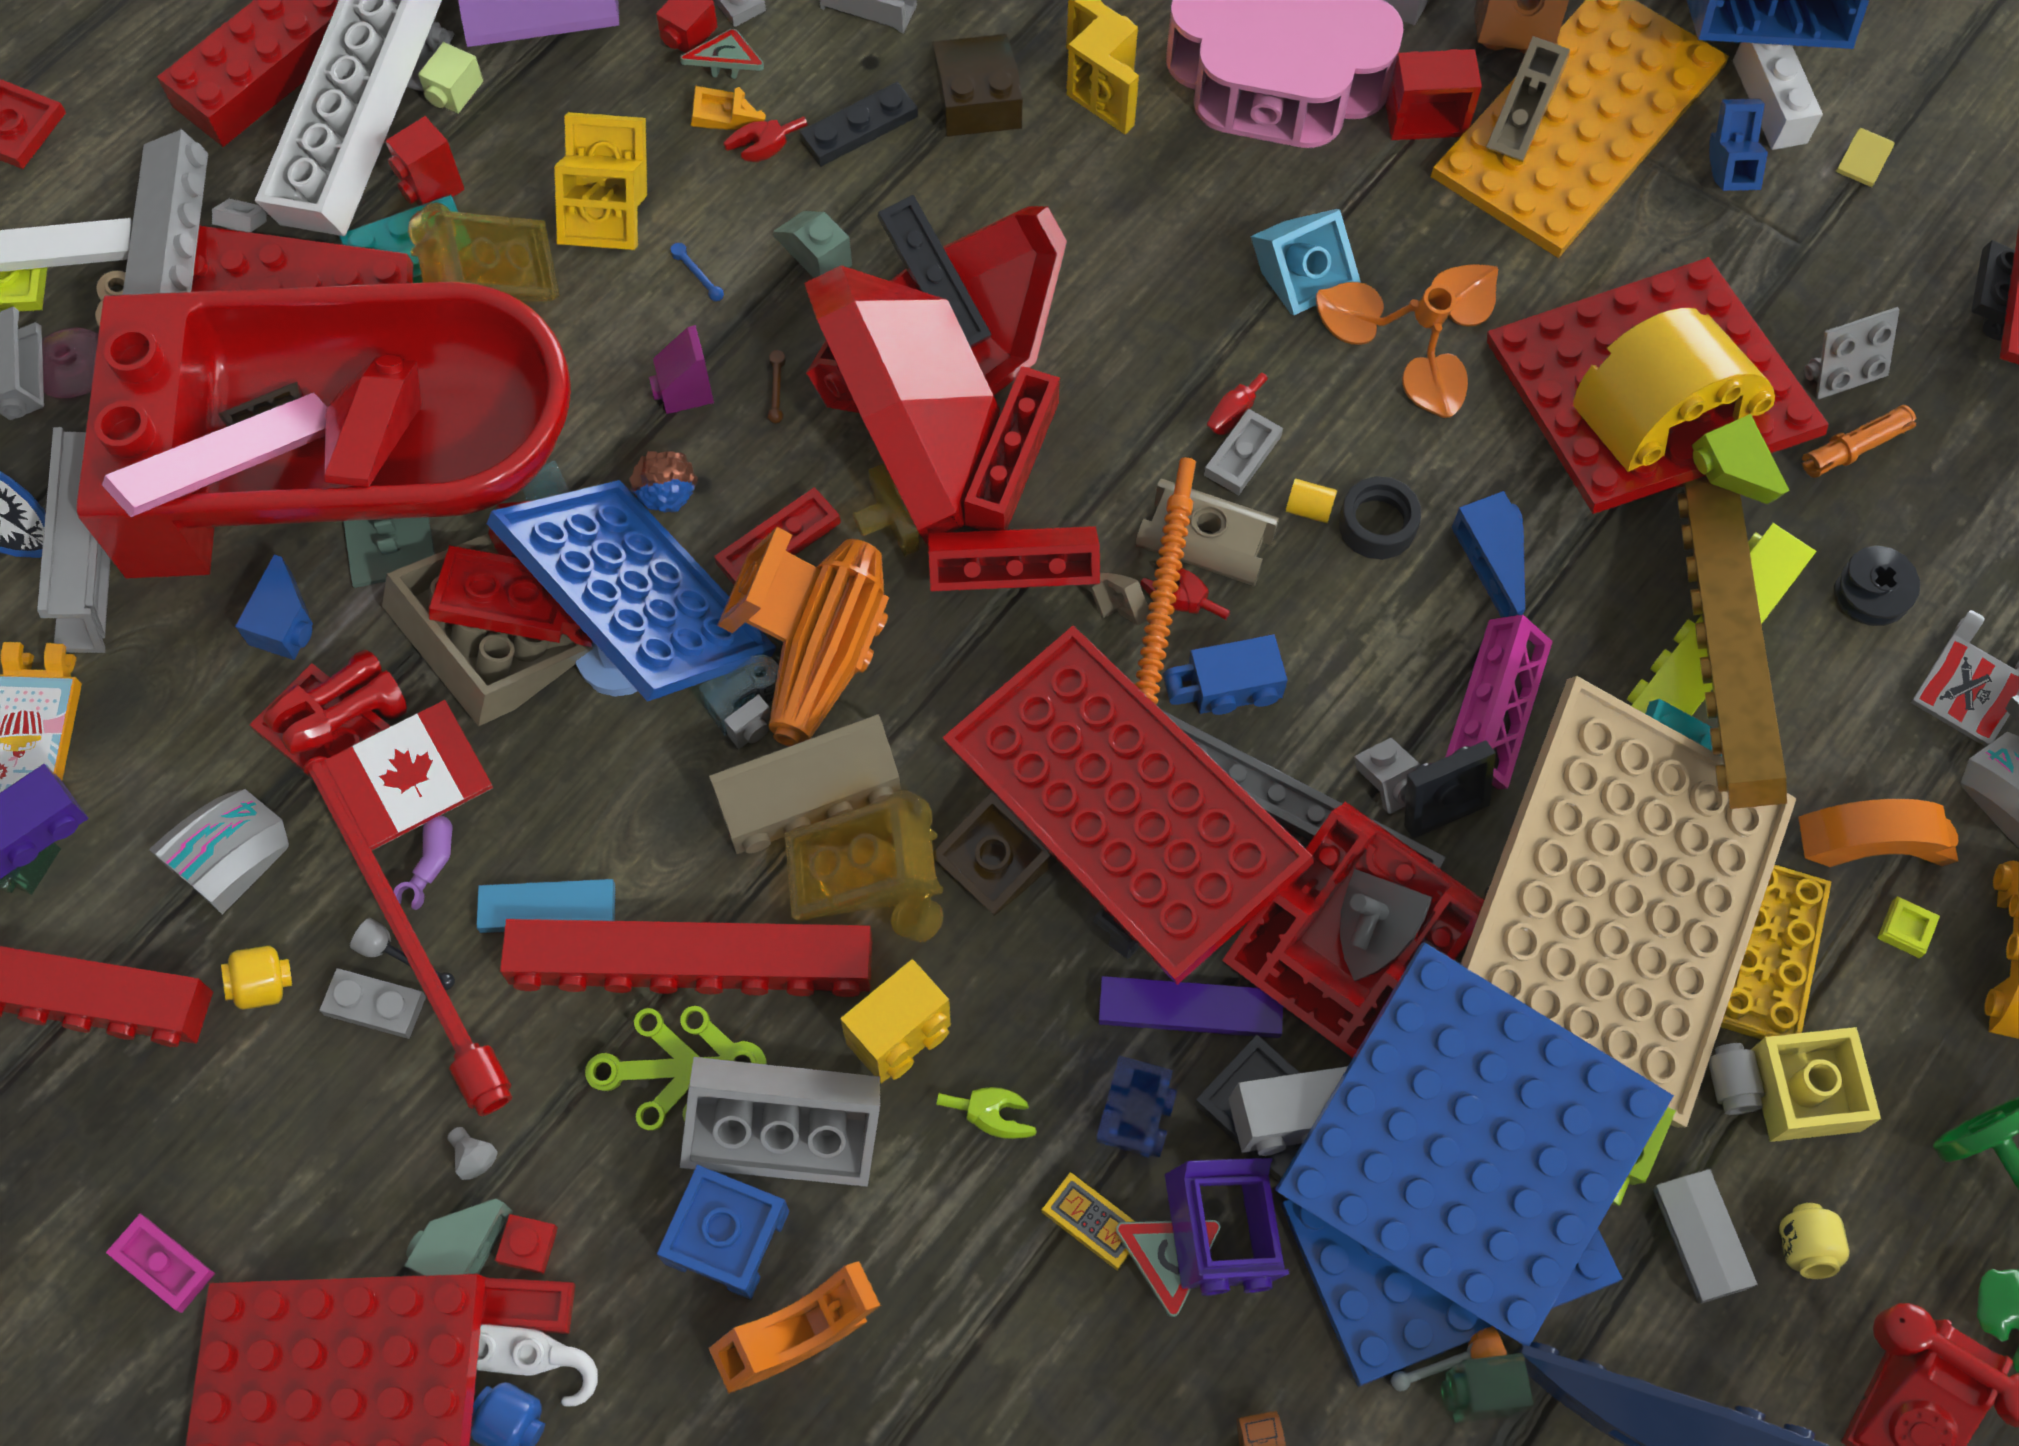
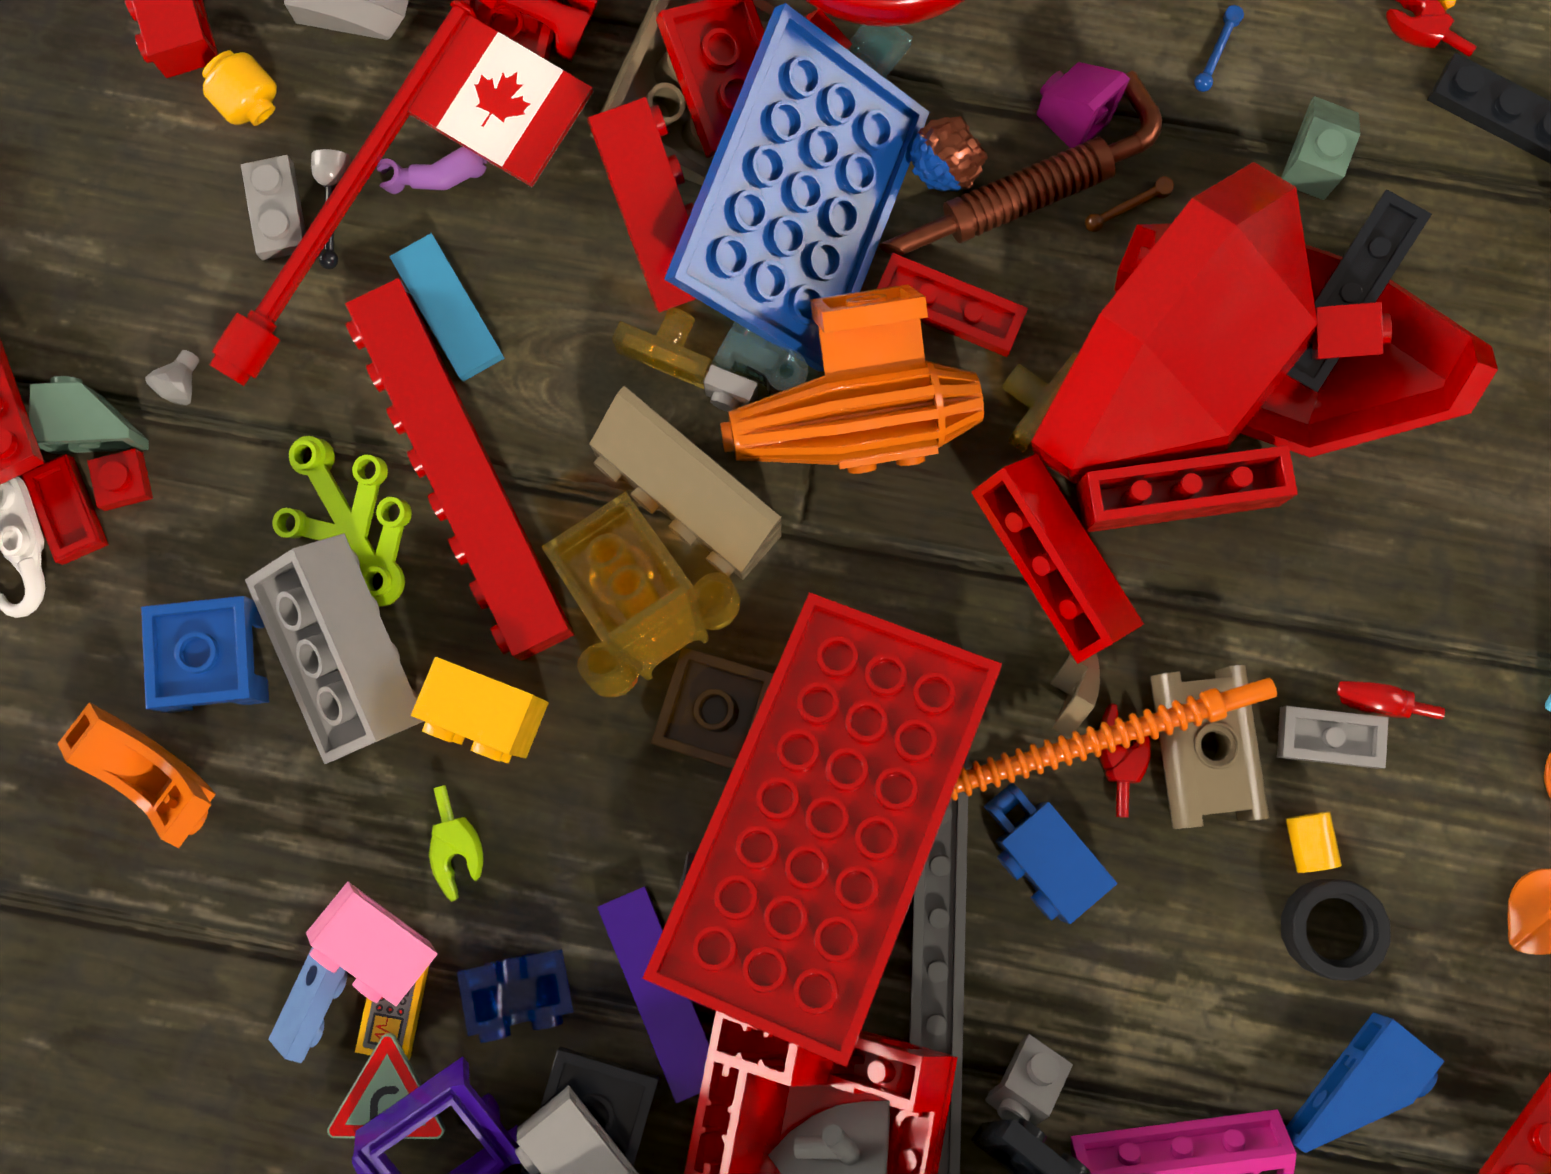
camera: 65 degrees right, 15 degrees up
none -> medium blue tile [268,947,347,1063]
none -> bright pink brick [306,882,438,1006]
none -> red brick [587,97,696,313]
none -> clear yellow tile [612,307,712,389]
none -> copper piece [878,71,1162,256]
none -> red brick [1312,302,1392,360]

